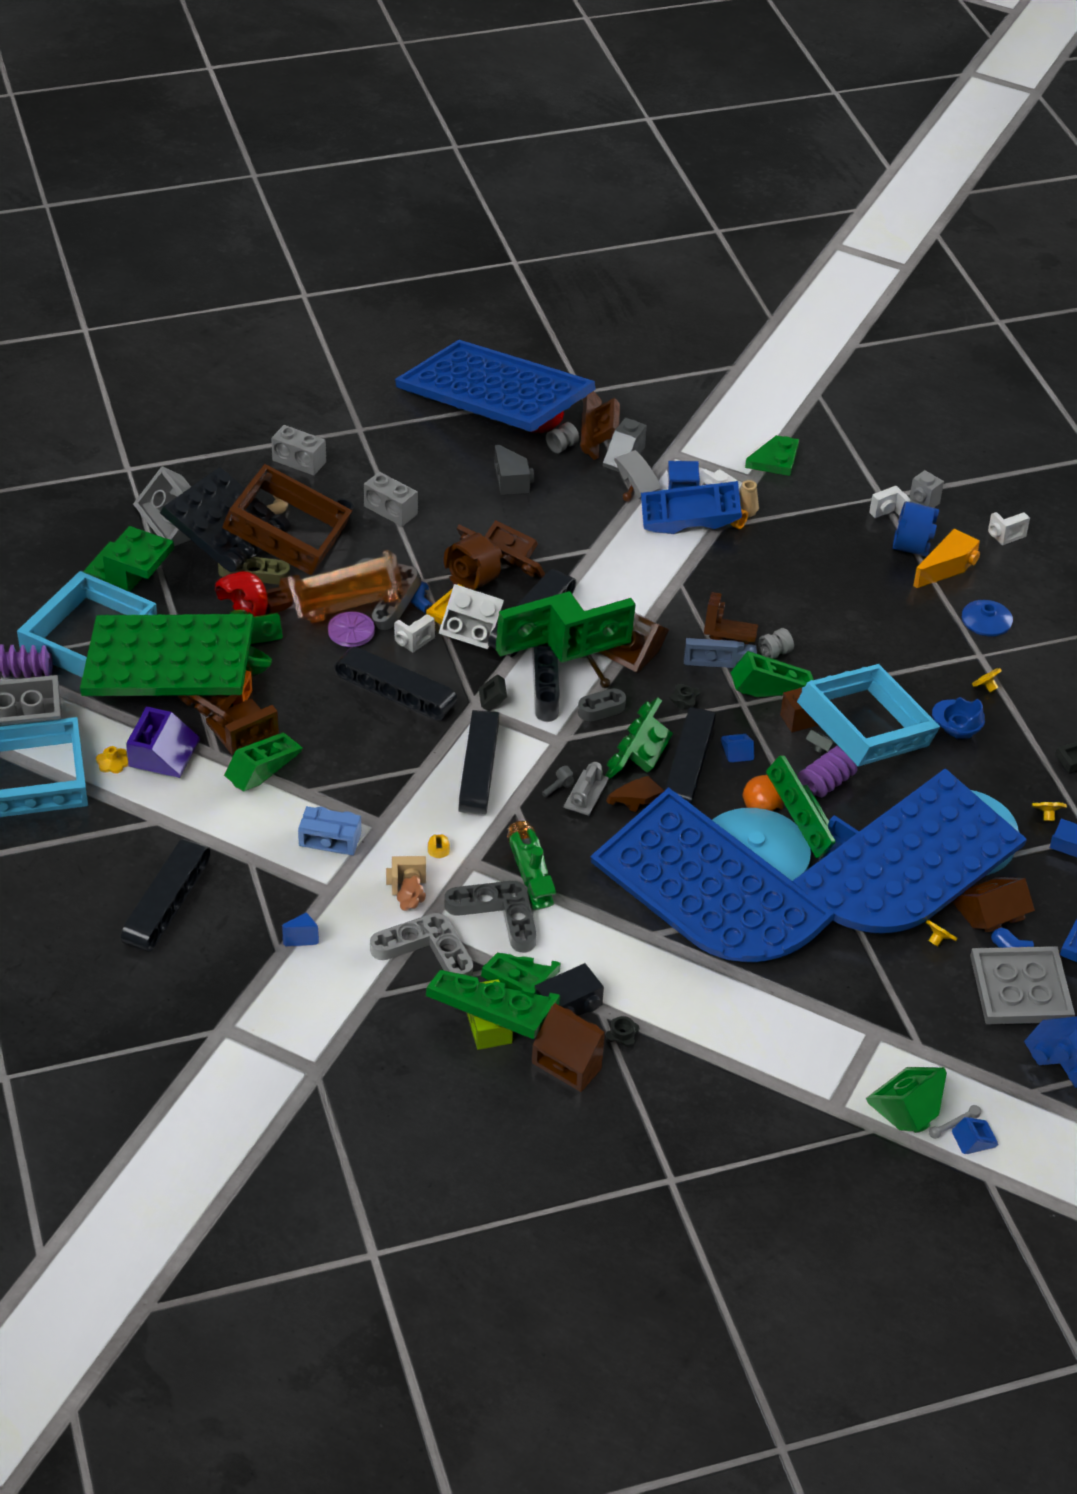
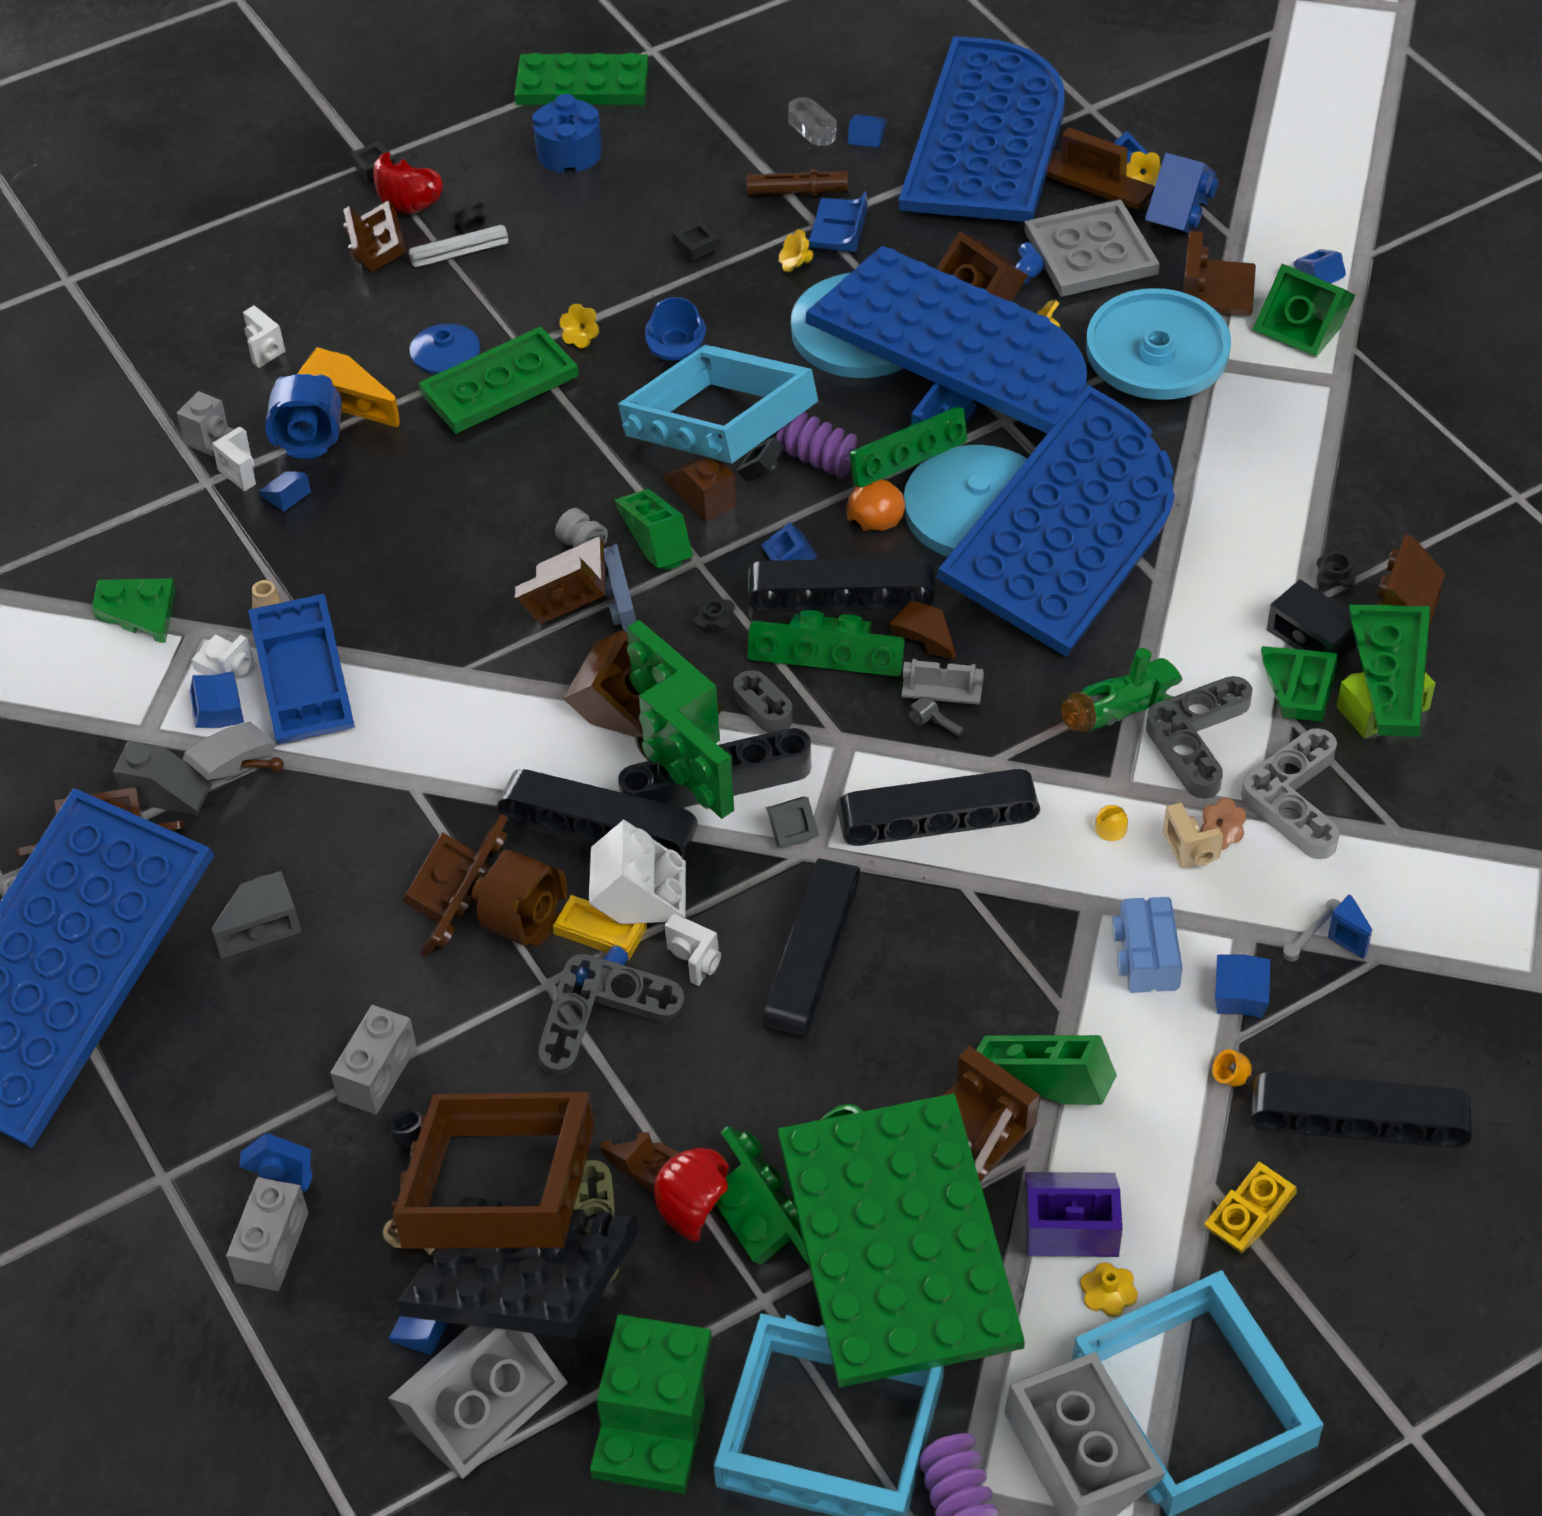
camera: 100 degrees left, 5 degrees up
clear orange windscreen [288,550,403,623] -> none
medium lavender wheel [328,611,375,647] -> none
none -> blue bracket [240,1133,312,1193]
none -> blue slope [258,471,311,512]
none -> green plate [418,326,579,434]
none -> medium azure dish [1086,288,1231,400]
none -> reddish brown bracket [1183,231,1256,315]
none -> yellow slope [1204,1162,1297,1253]
none -> light orange hinge [1212,1049,1252,1087]
none -> blue piece [1215,955,1270,1018]
none -> light grey hinge [1283,899,1341,962]

